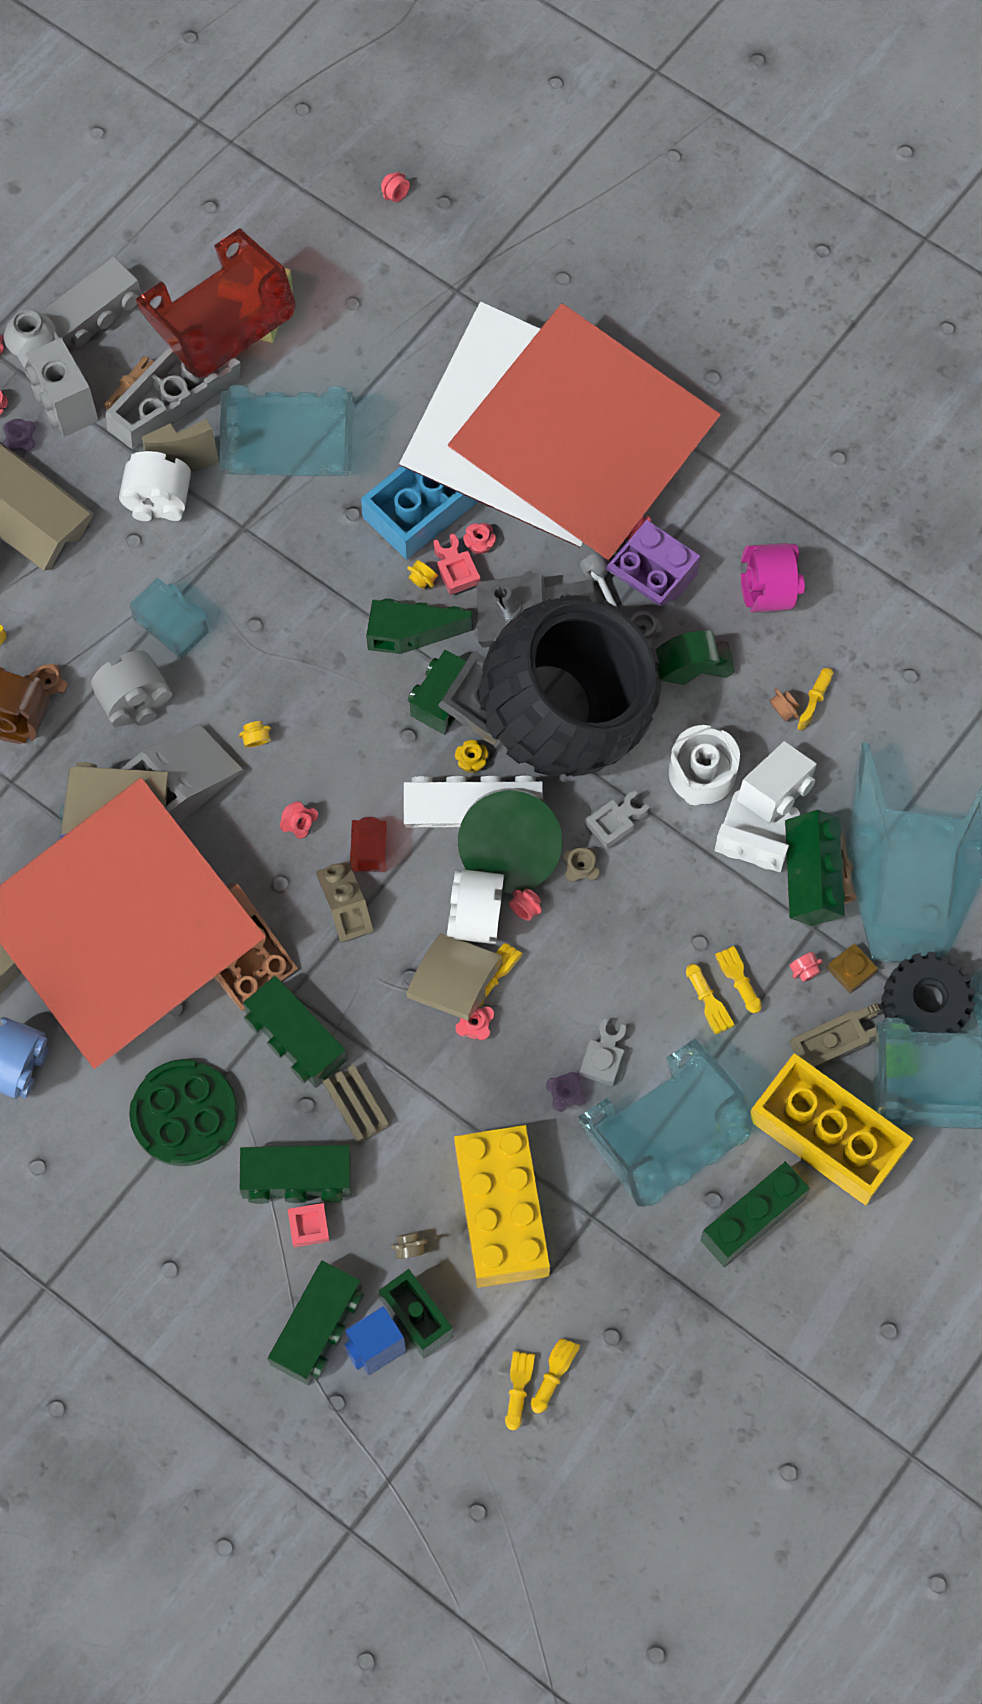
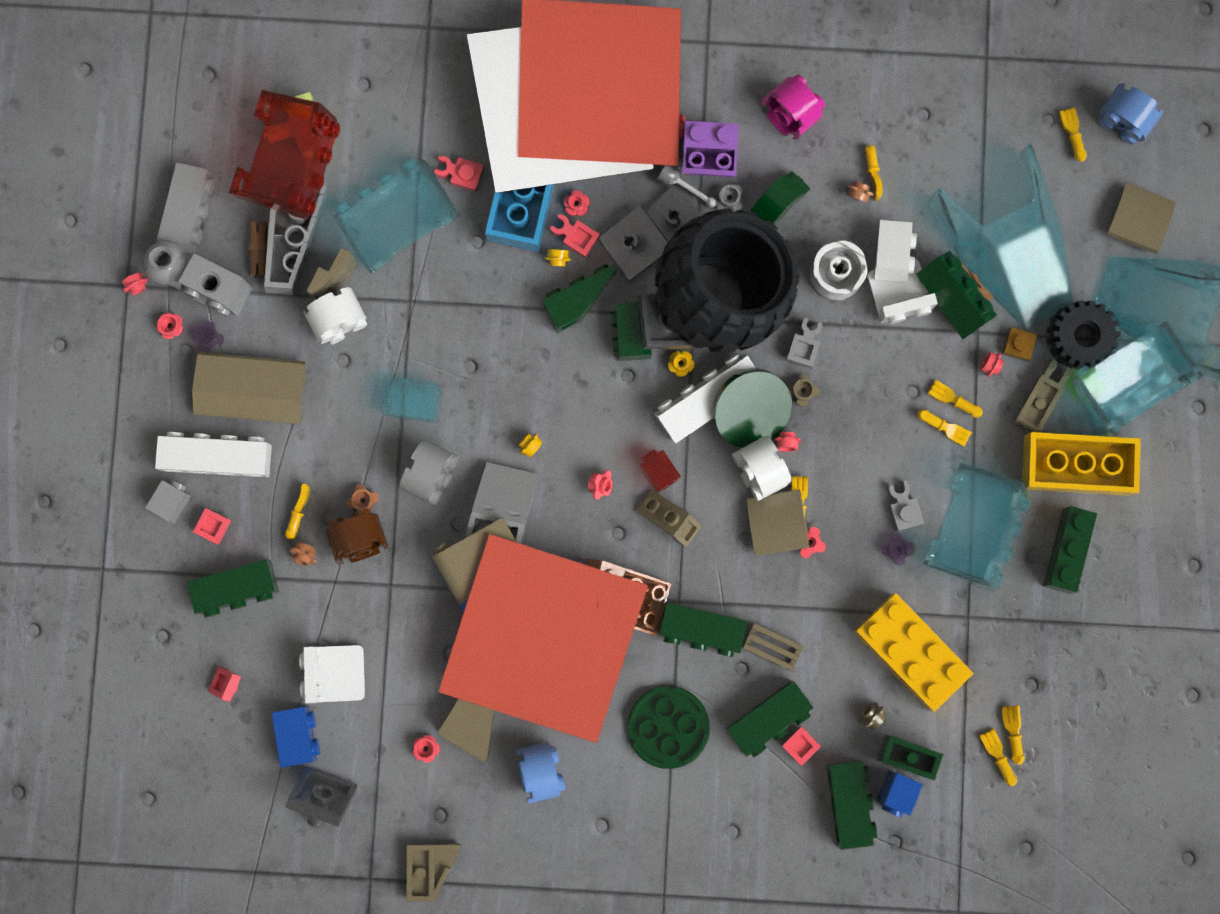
camera: 35 degrees left, 15 degrees up
none -> coral plate [434,156,484,192]

